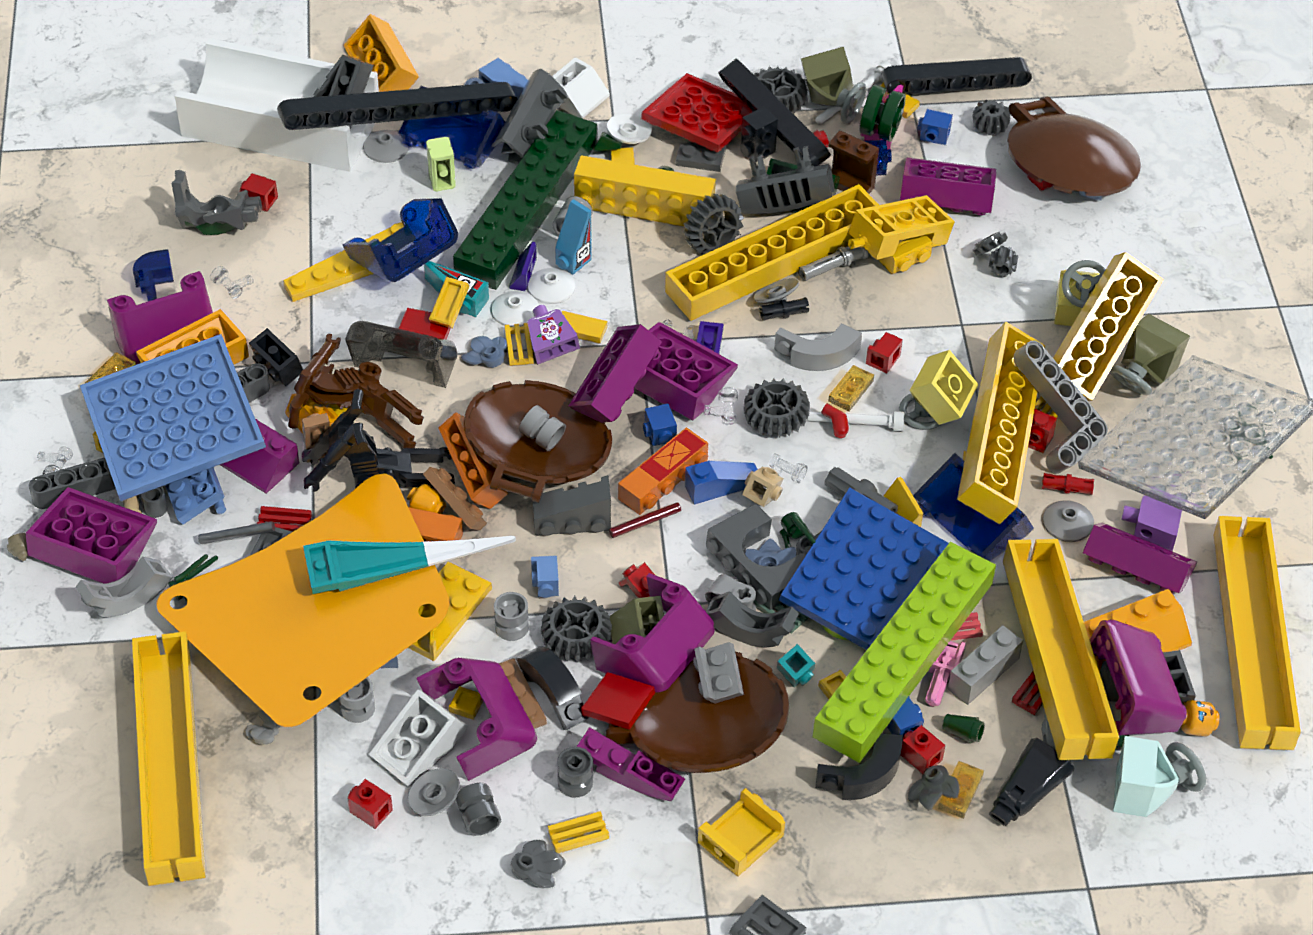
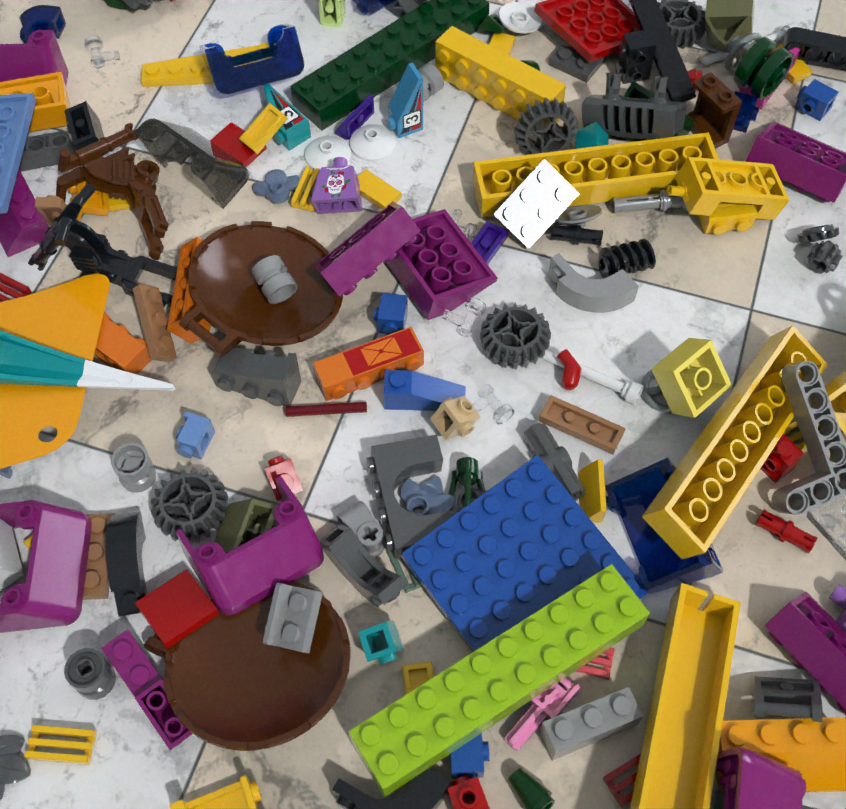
camera: 25 degrees right, 10 degrees up
light orange head [407,484,446,514] -> none
yellow plate [408,561,492,661] -> none
clear yellow plate [828,365,874,412] -> none
red brick [866,332,903,374] -> none
light grey dish [1043,501,1094,542] -> none
none -> plate [492,159,579,249]
none -> medium nougat plate [538,395,626,455]
none -> teal brick [576,122,609,149]
none -> black piece [598,239,656,278]
none -> dark grey plate [754,676,823,723]

